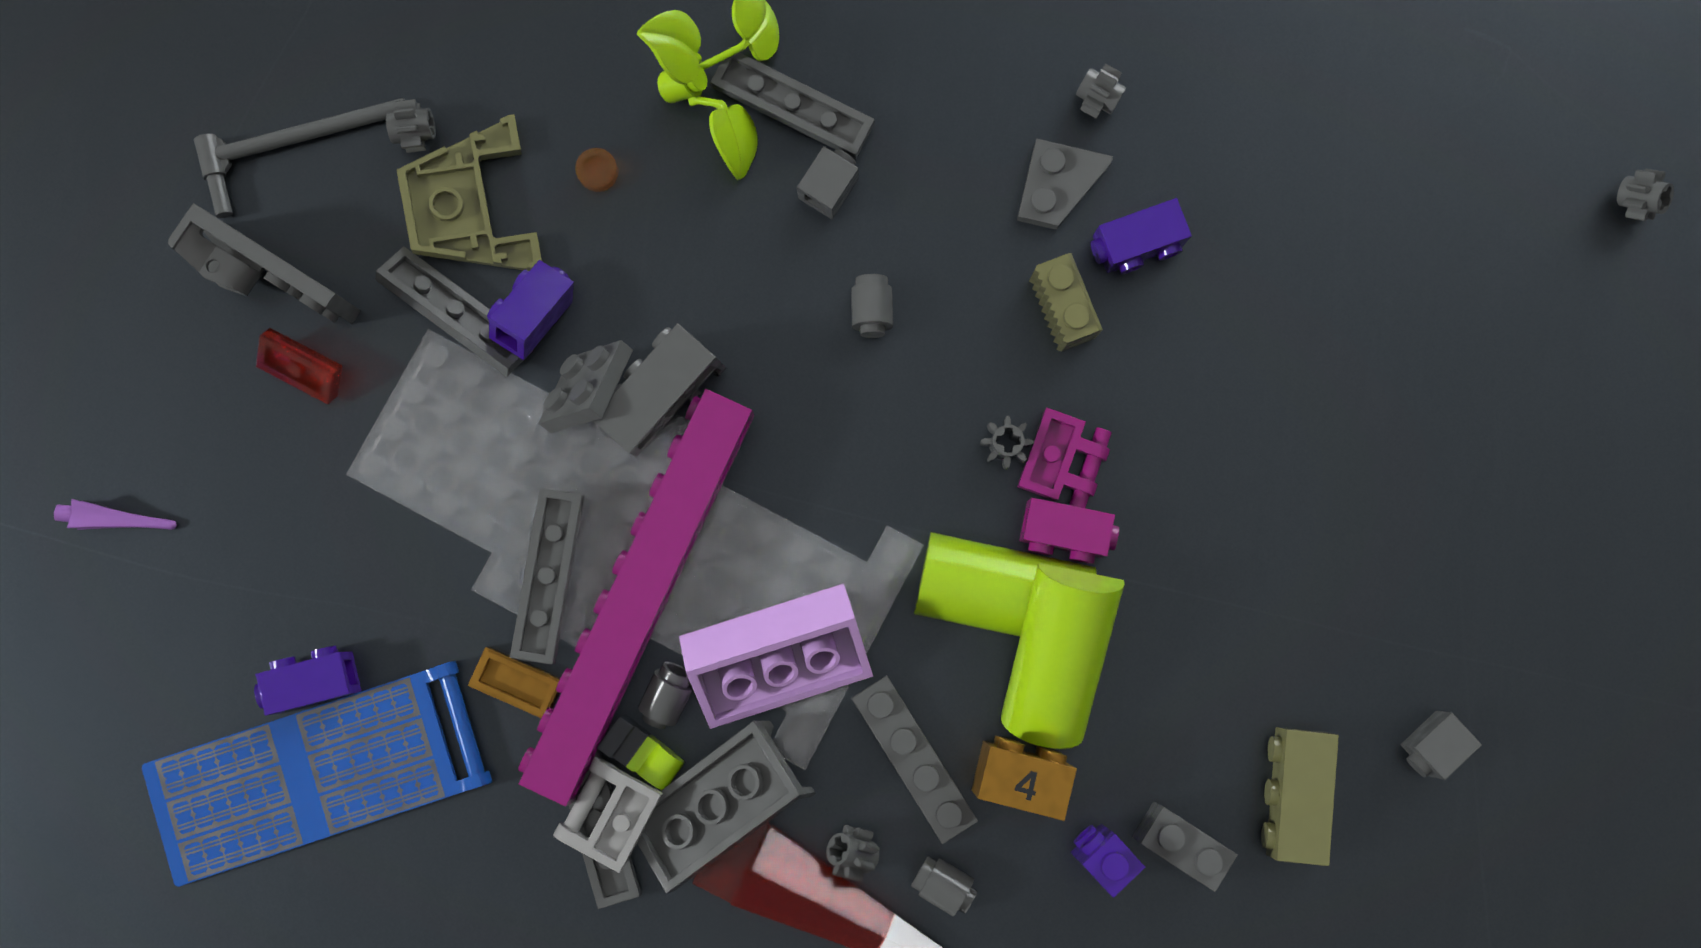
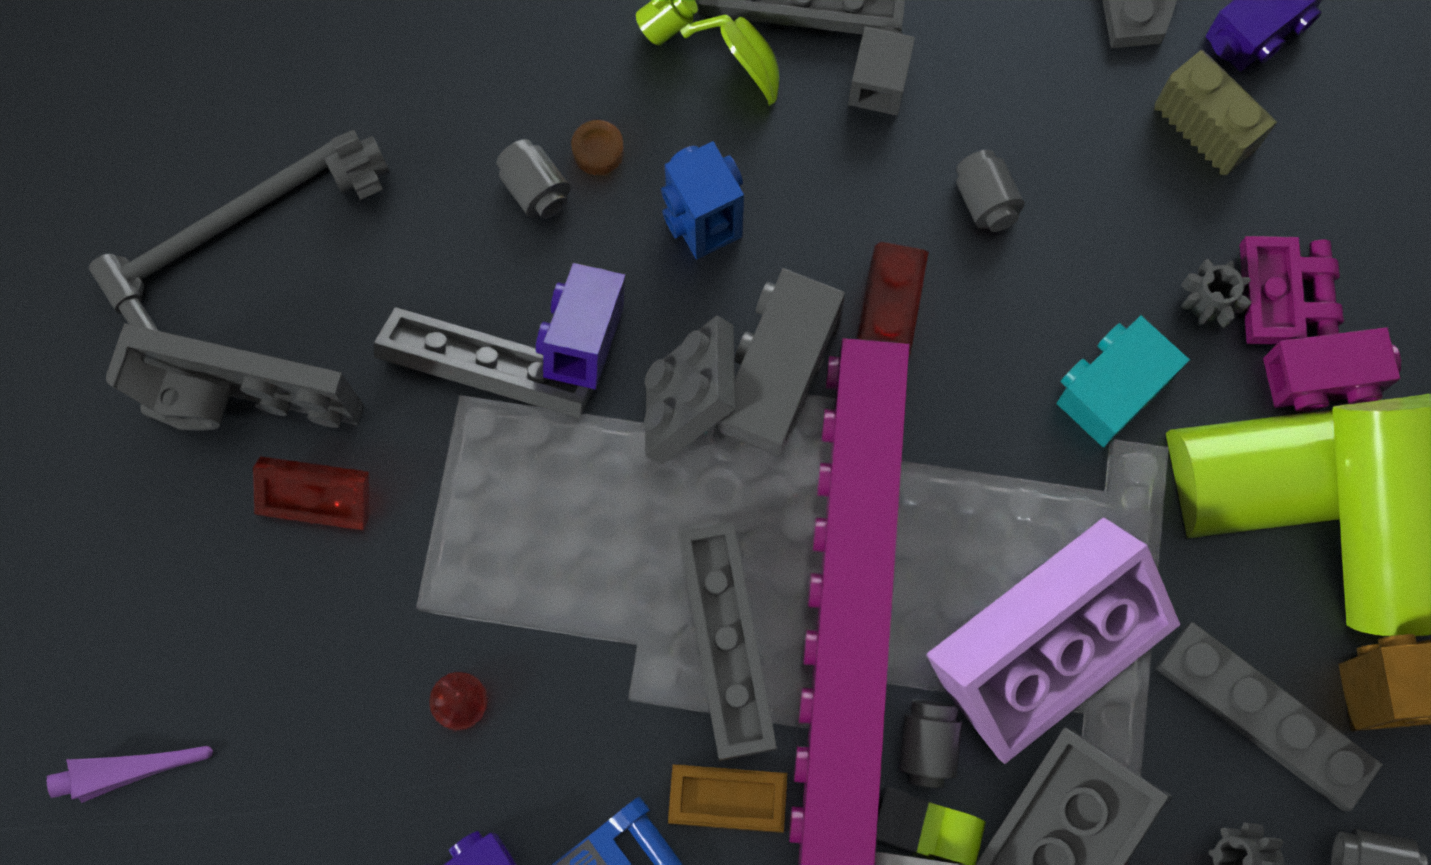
camera: 20 degrees left, 10 degrees down
olive wing [397,114,542,271] -> none
none -> clear red plate [429,672,487,730]
none -> dark grey brick [496,139,570,219]
none -> blue brick [661,141,744,260]
none -> clear red brick [856,242,929,360]
none -> teal brick [1056,315,1190,448]

